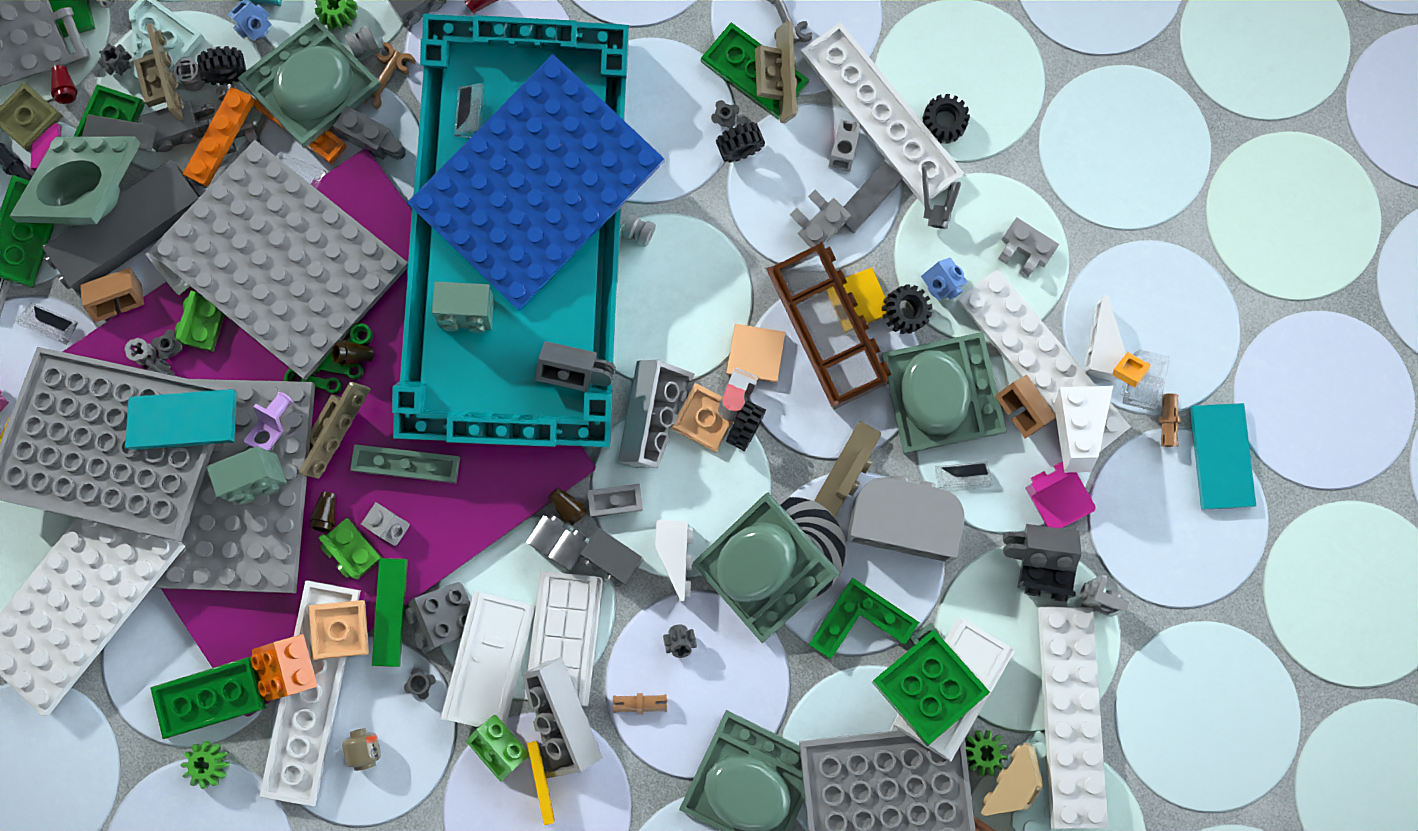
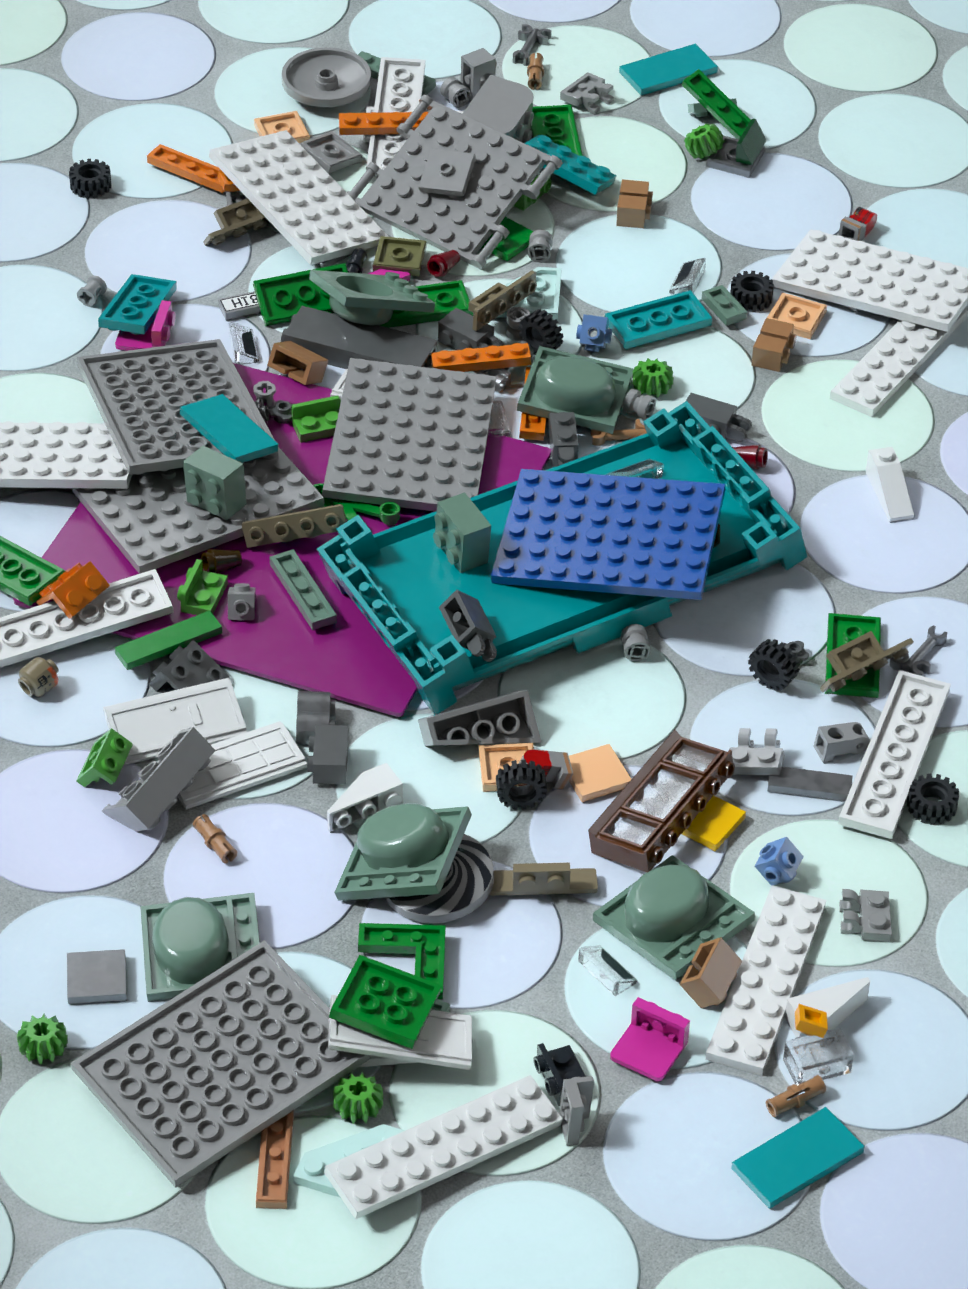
camera: 55 degrees right, 35 degrees down
dark grey tile [82,114,157,152] -> none
dark grey gear [98,44,132,76] -> none
lavender bracket [244,392,293,451] -> none
light nougat tile [309,600,369,660] -> none
dark brown cone [332,340,374,366] -> none
dark grey plate [404,668,436,699] -> none
yellow tile [527,741,555,825] -> none
dark brown cone [548,487,586,526] -> none
light grey plate [587,484,643,518] -> none
dark grey gear [663,624,697,658] -> none
light grey brick [846,475,965,562] -> none
black tyre [882,284,933,334] -> none
dark grey plant [922,166,961,229] -> none
tan slope [980,743,1044,816] -> none
dark grey hinge [1003,524,1082,572] -> none
white wedge [1054,386,1113,473] -> none

